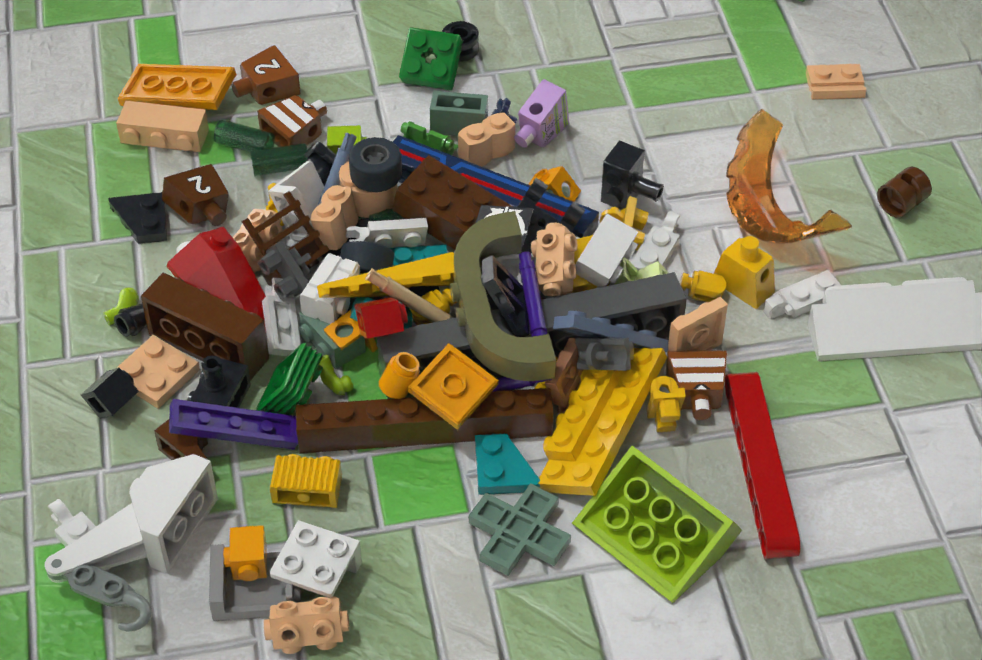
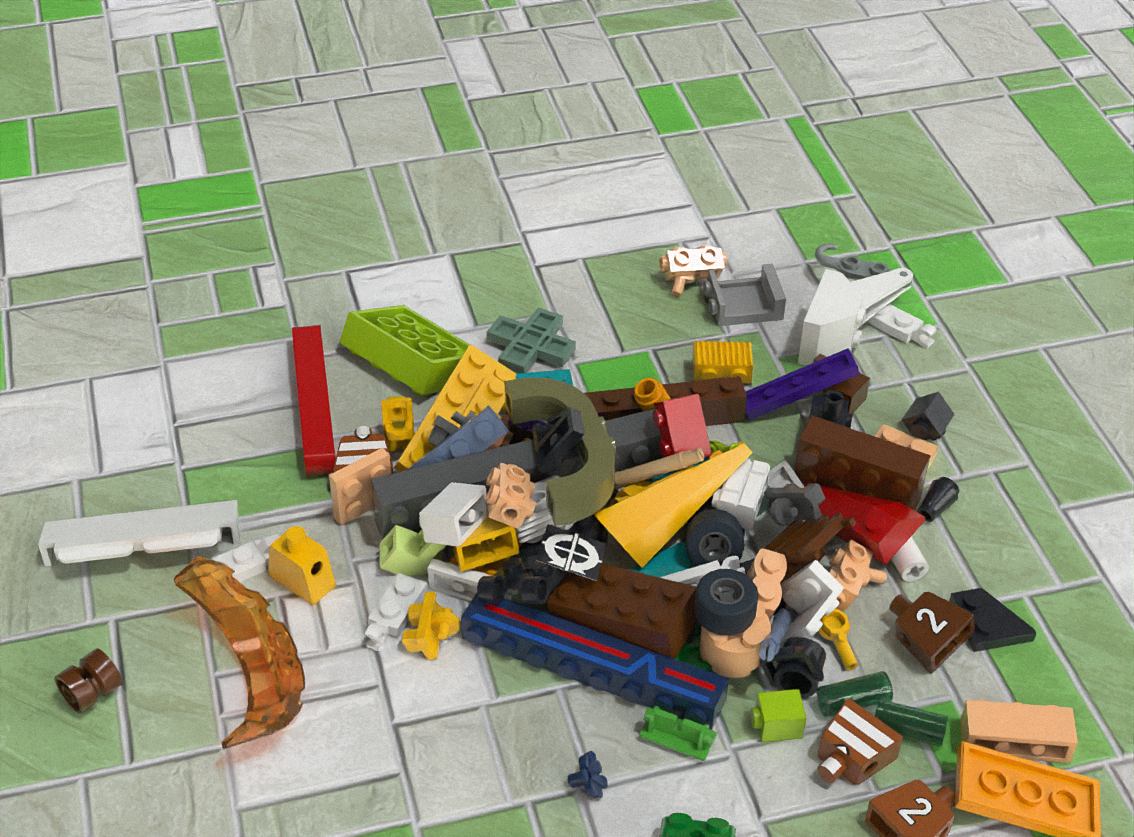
camera: 175 degrees right, 5 degrees down
lime arm [103,287,139,326] -> none
light orange brick [223,525,267,581] -> none
green brick [256,343,323,415] -> none
white bracket [270,520,362,598] -> none
light orange plate [408,343,499,430] -> none
sand green brick [430,91,488,136] -> none
light nougat brick [458,113,515,167] -> none
lavender torso [514,79,570,148] -> none
dark purple piece [519,252,547,337] -> none
light orange bracket [528,166,581,202] -> none
black brick [601,140,664,210] -> none
yellow arm [680,270,726,302] -> none

